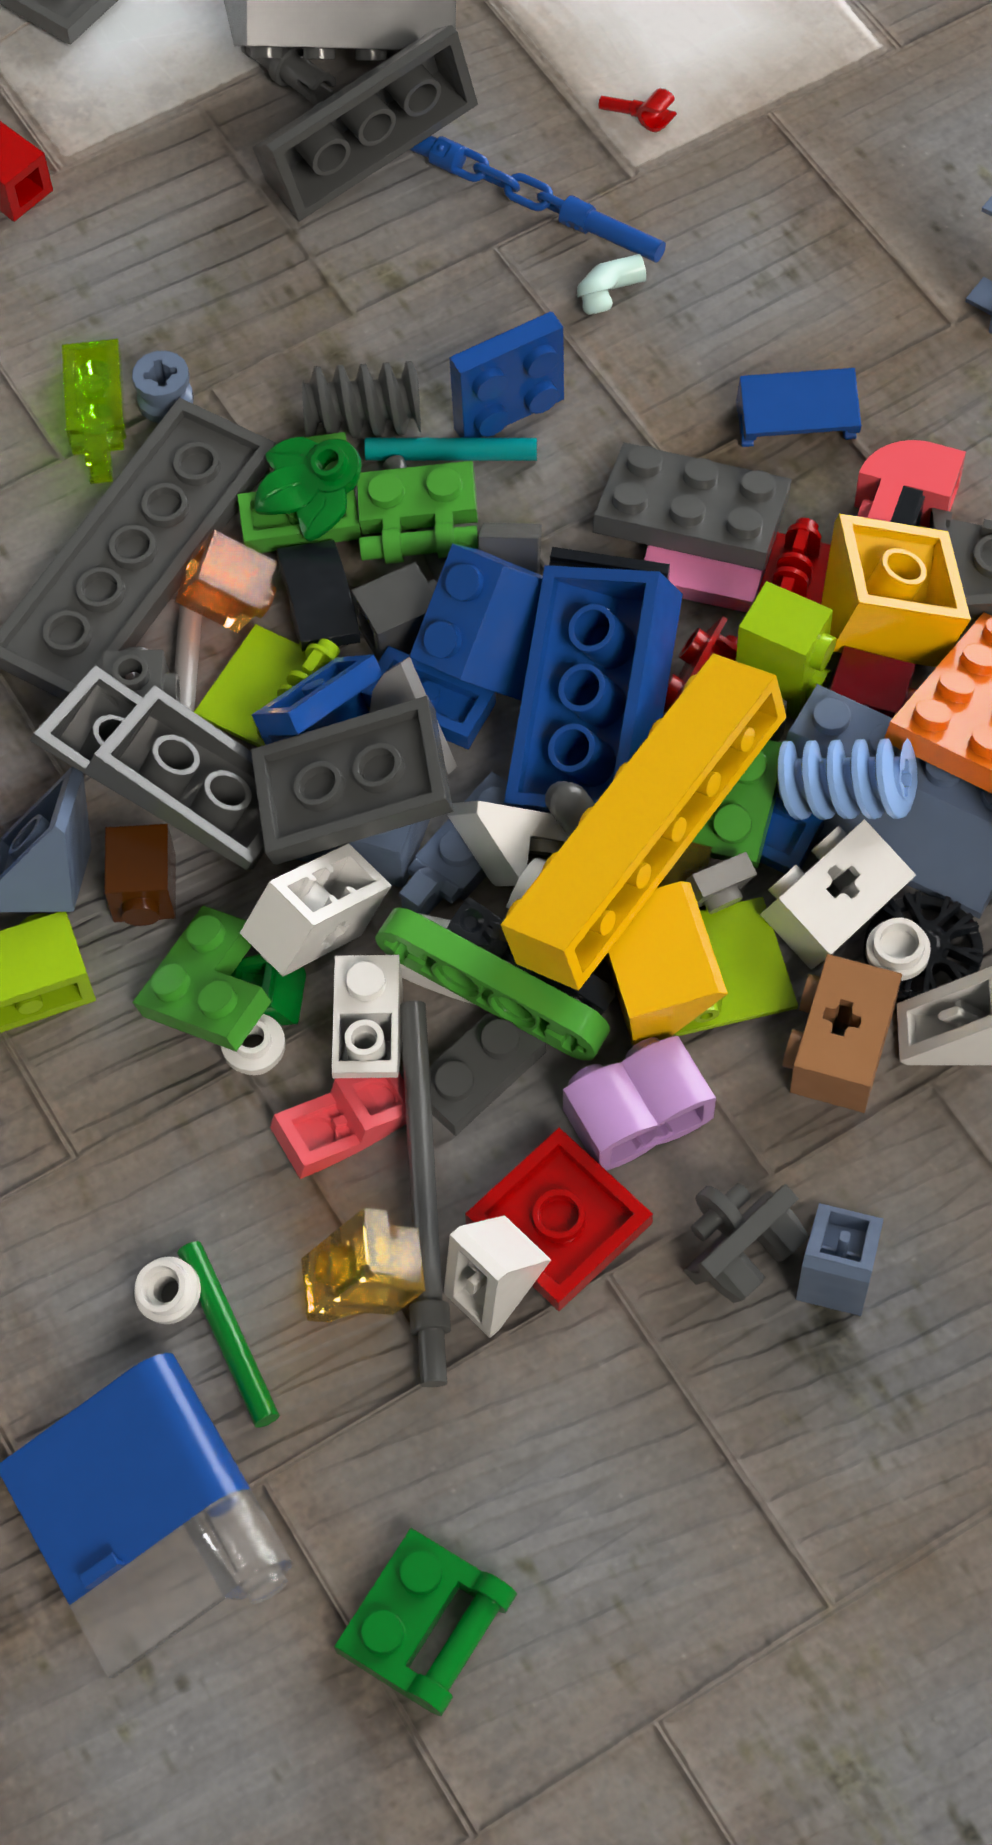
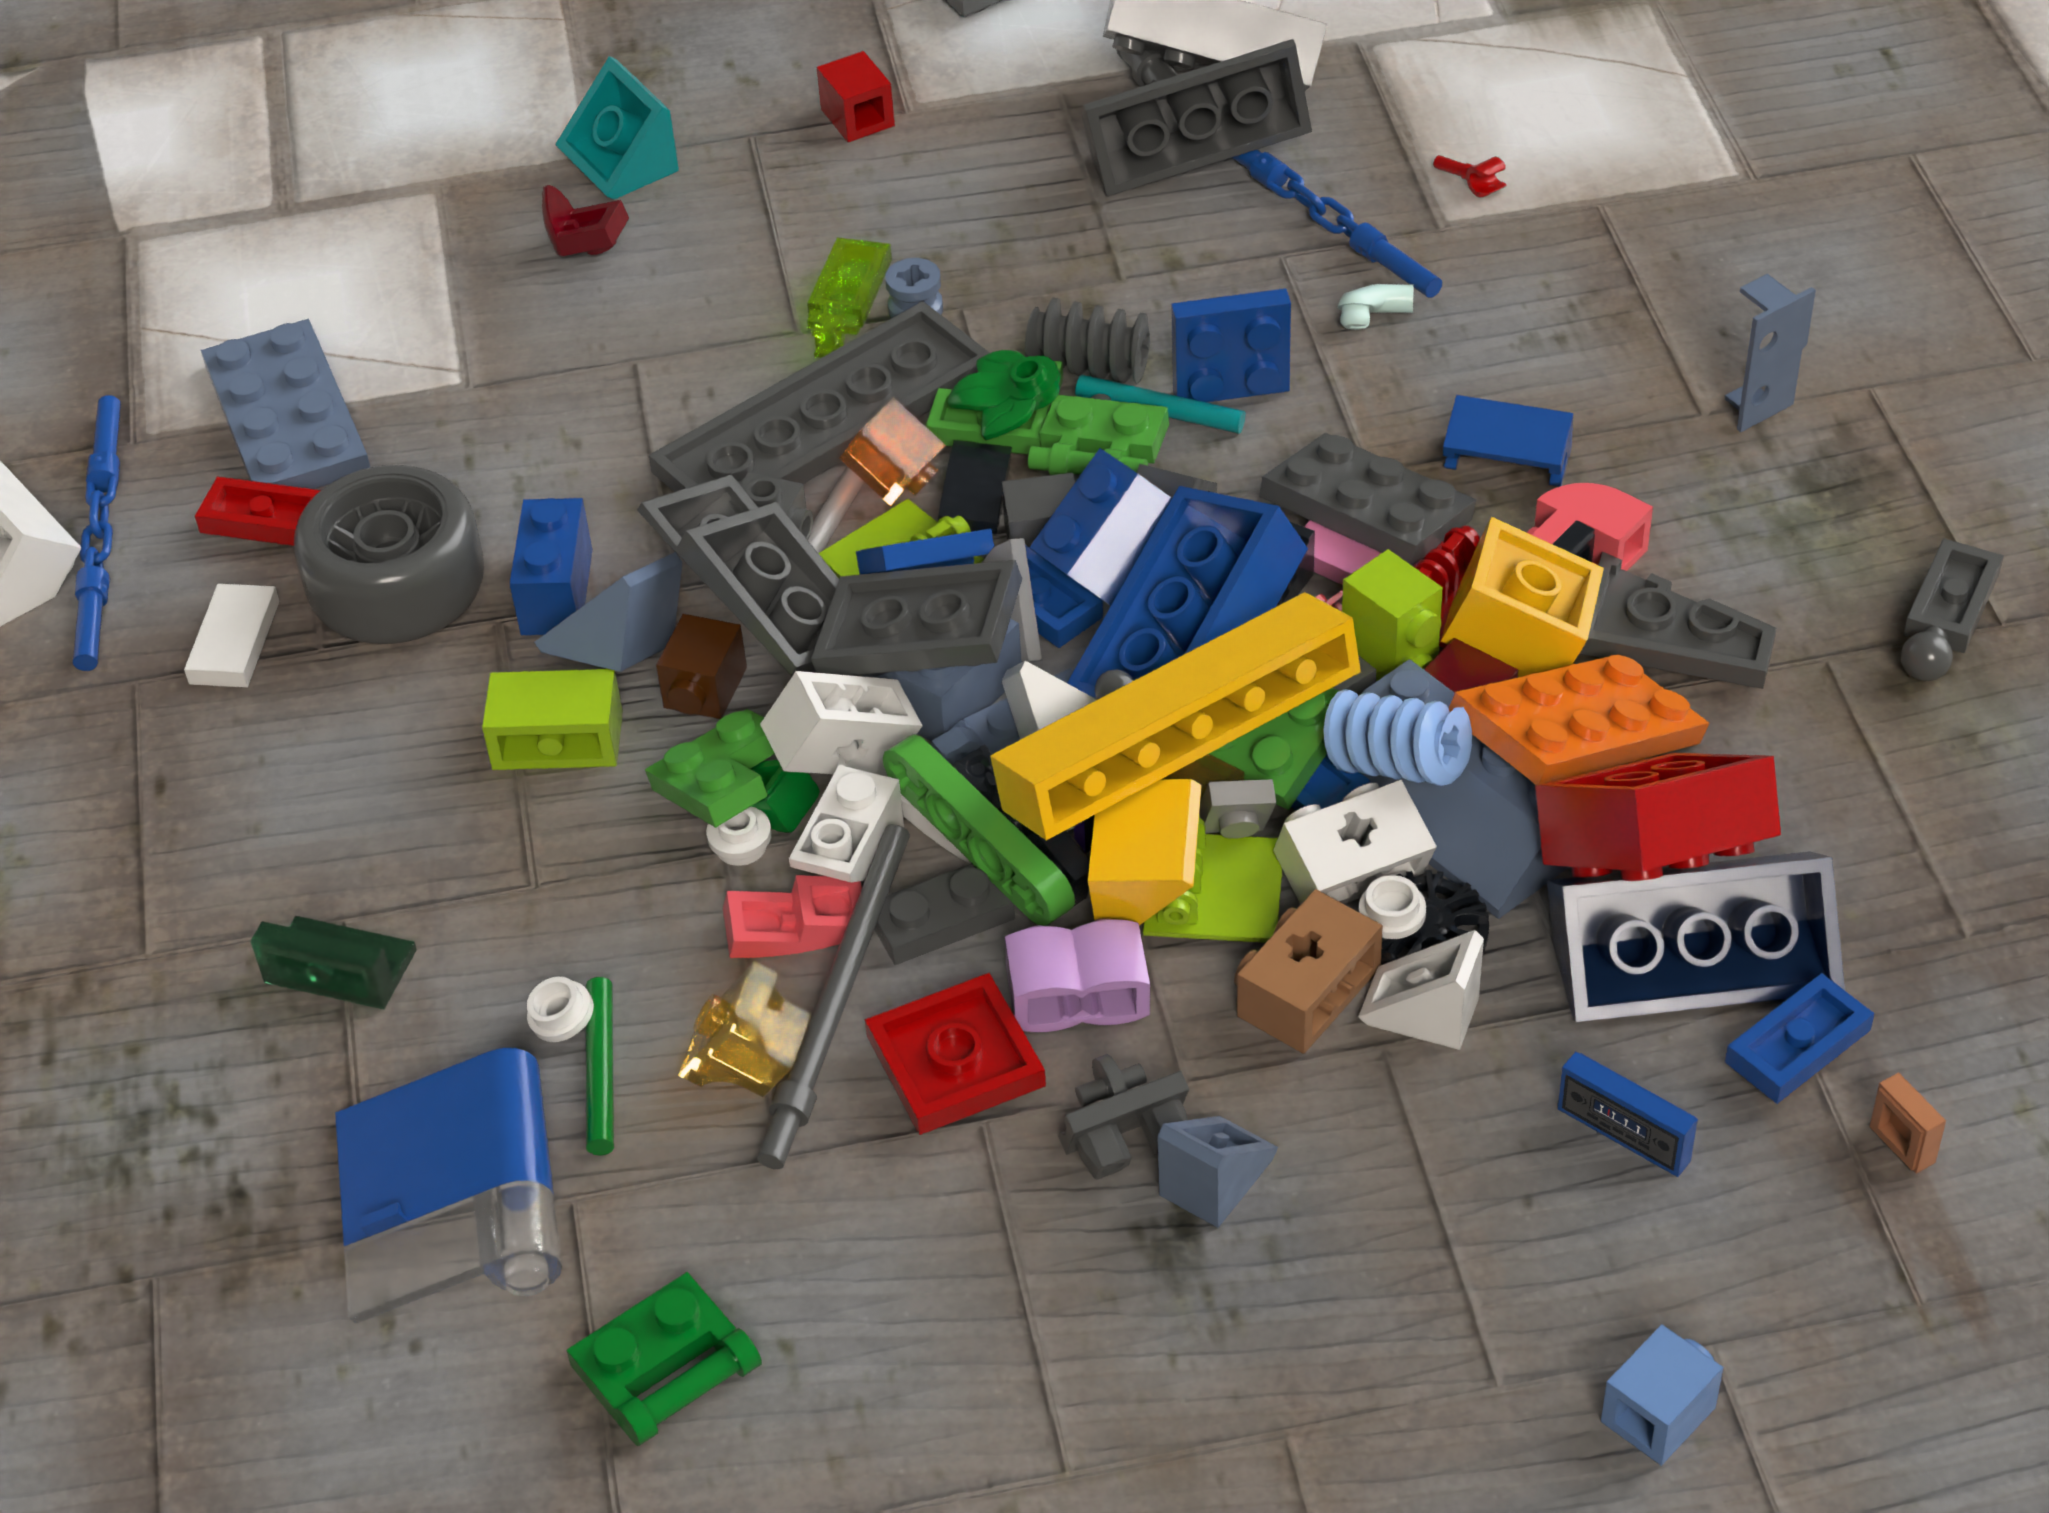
camera: 20 degrees right, 15 degrees down
white slope [444,1215,551,1338] -> none

